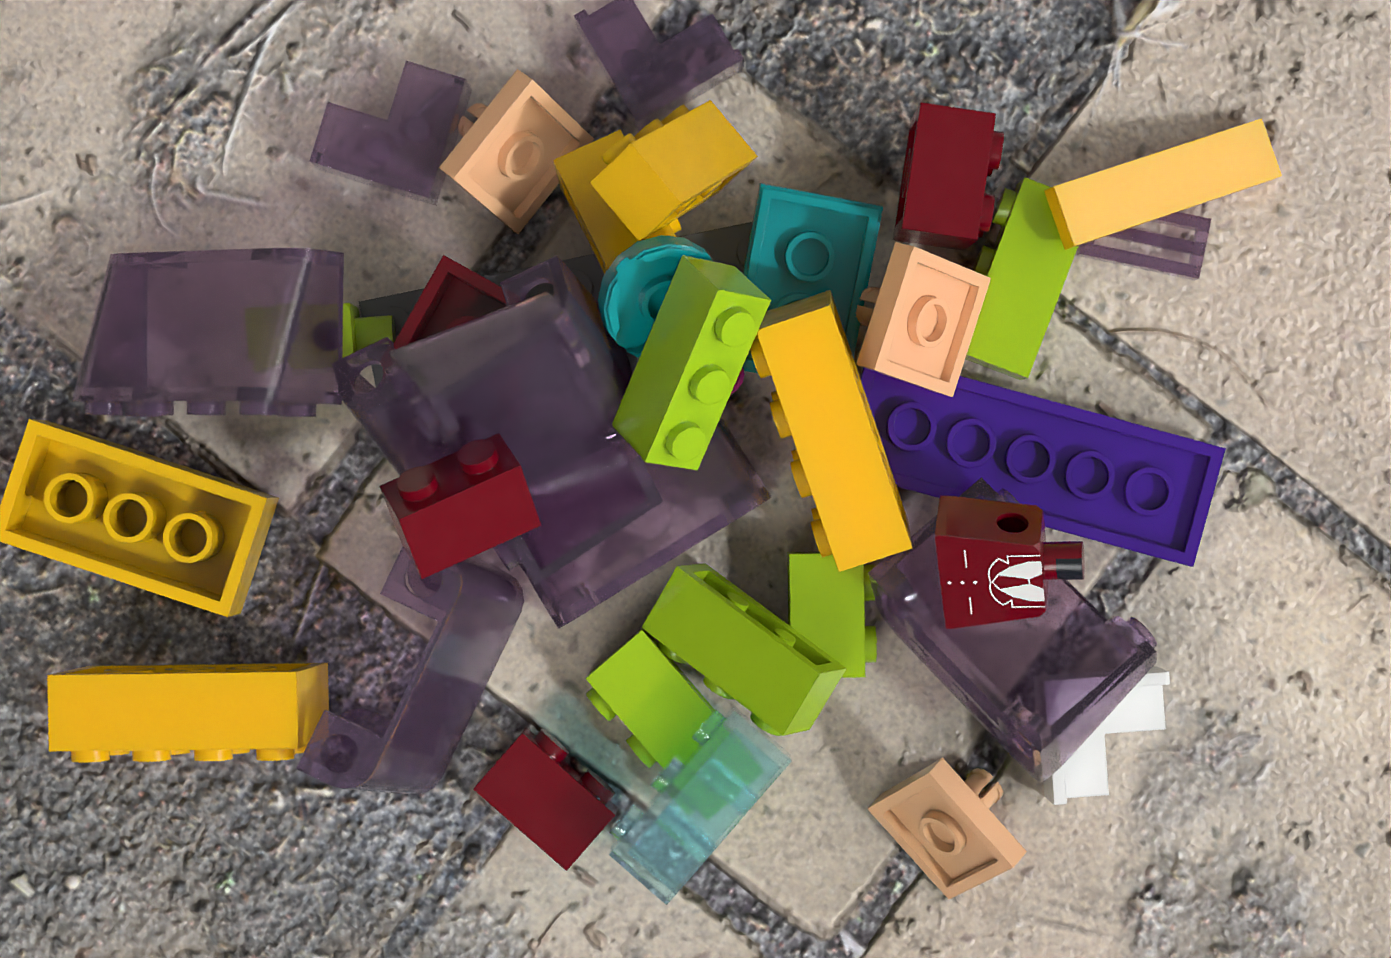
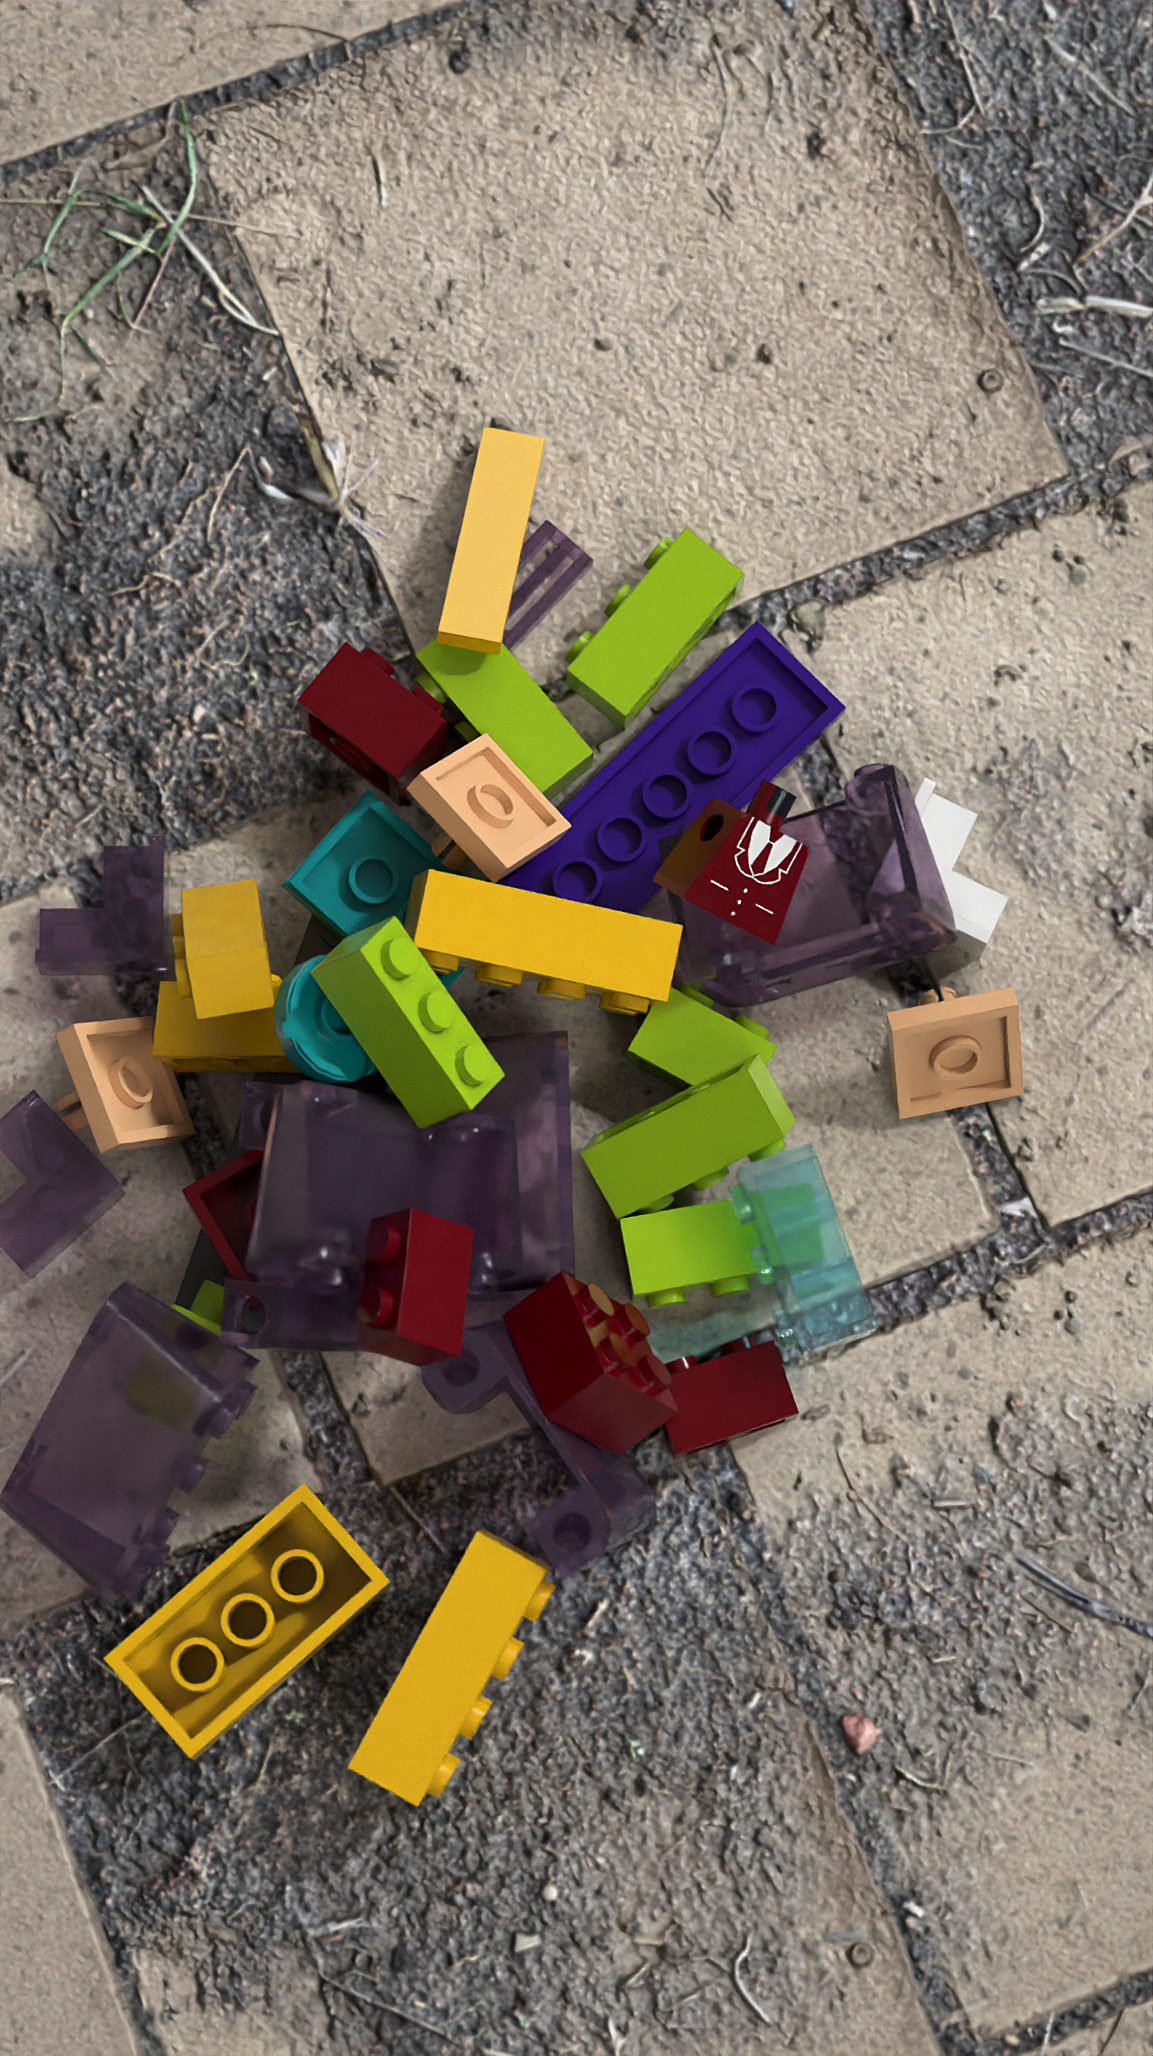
camera: 65 degrees left, 10 degrees down
none -> dark red brick [502,1271,679,1456]
none -> lime brick [564,527,745,731]

